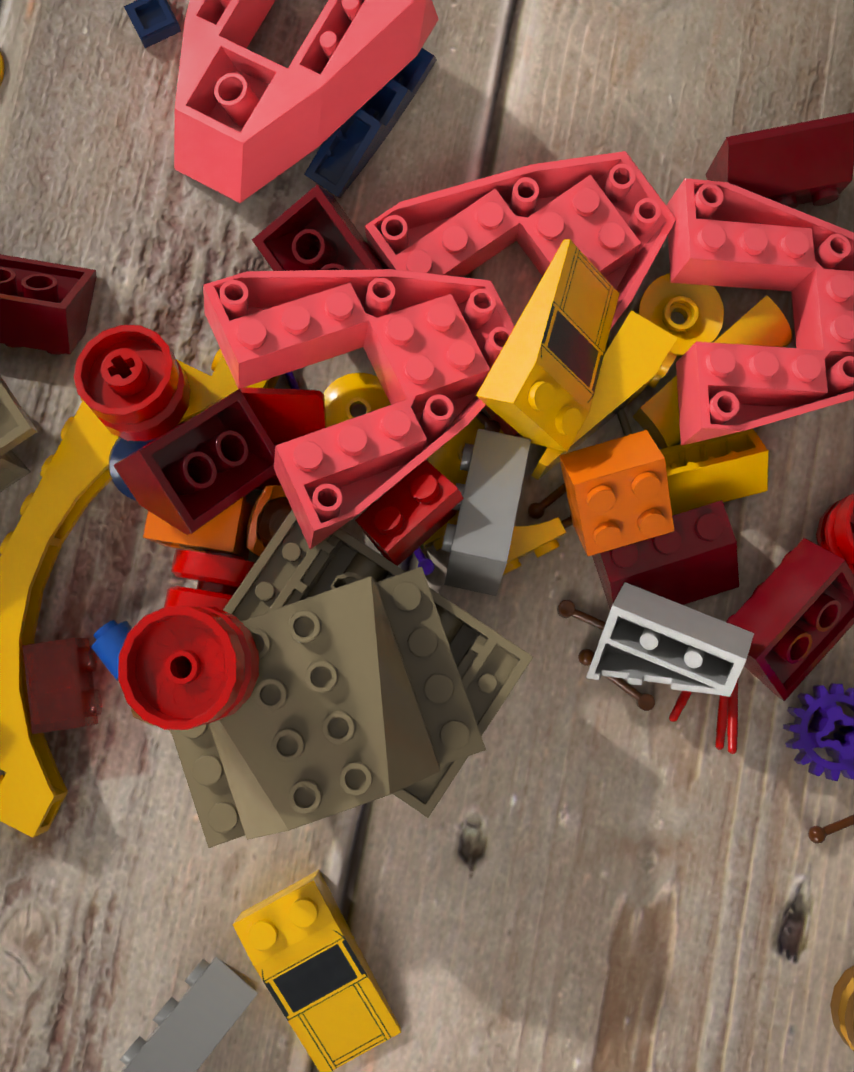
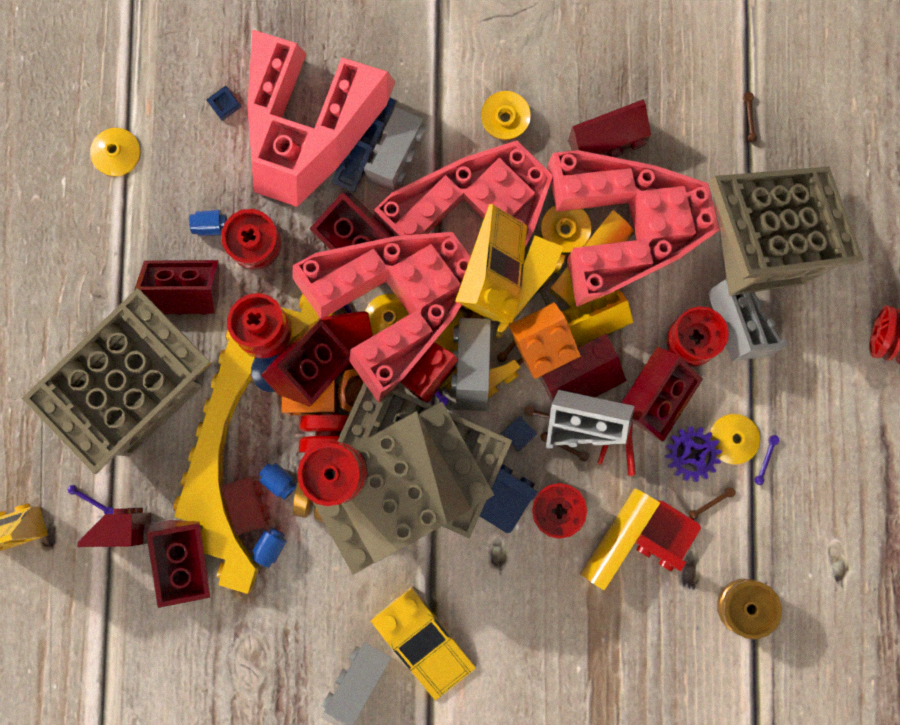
camera: 10 degrees left, 0 degrees up
none -> blue brick [189,210,227,236]
none -> red wheel [221,209,282,270]
none -> blue brick [252,527,287,568]
none -> light grey wedge [364,107,426,192]
none -> dark blue bracket [479,464,538,533]
none -> yellow dish [481,91,530,140]
none -> dark blue tile [501,416,537,452]
none -> red wheel [532,483,587,539]
none -> yellow brick [580,488,660,591]
none -> red bracket [634,500,701,572]

